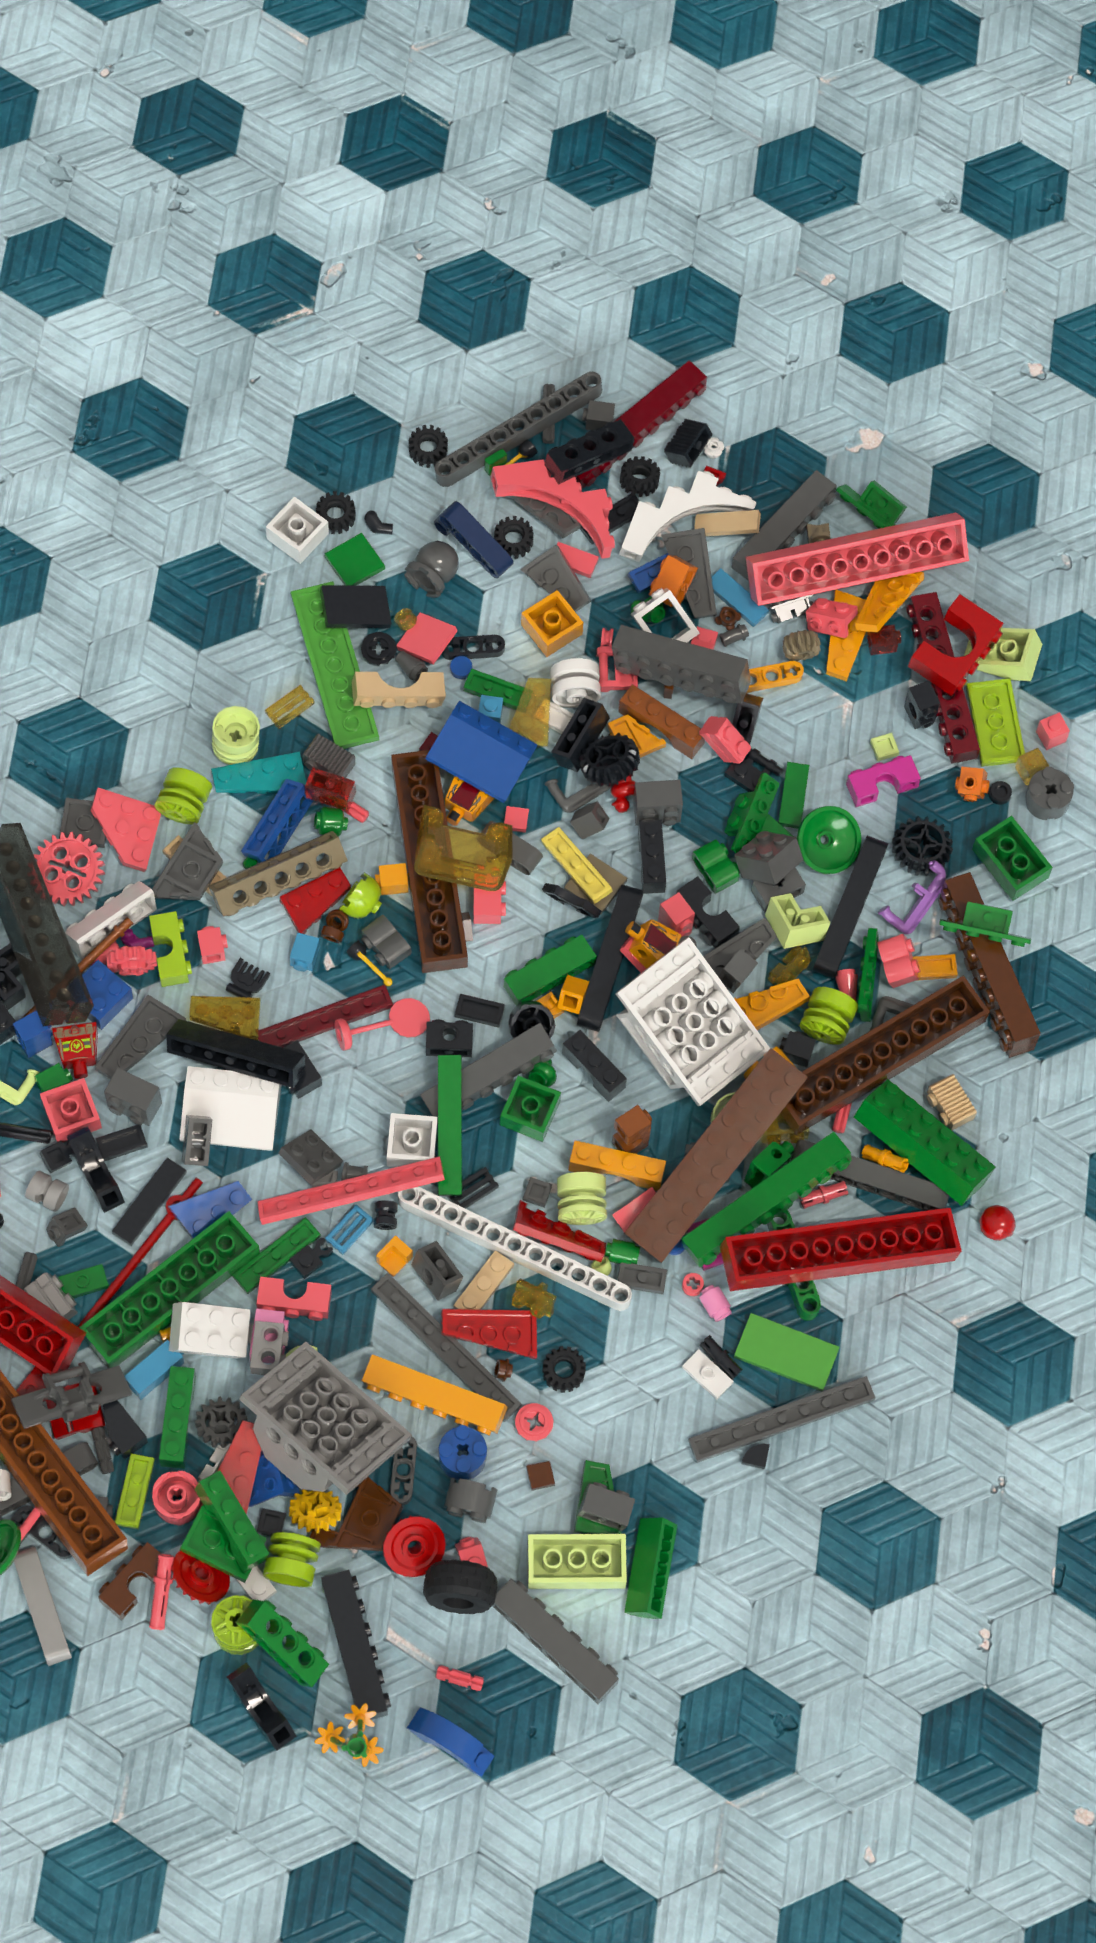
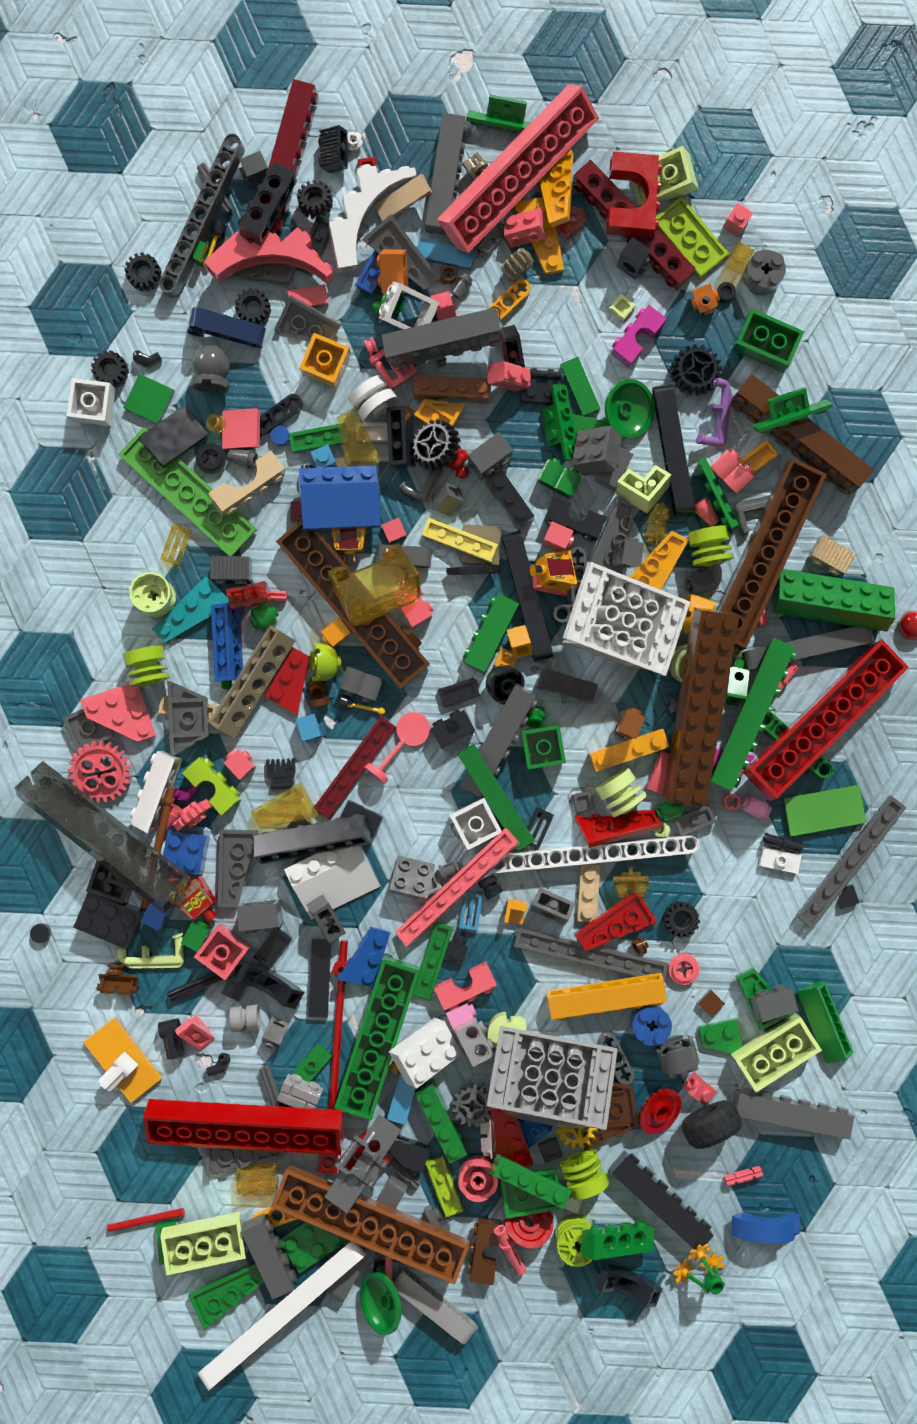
camera: 30 degrees left, 20 degrees up
light orange pin [862,1144,909,1173] -> none
none -> green wing [698,1018,743,1054]

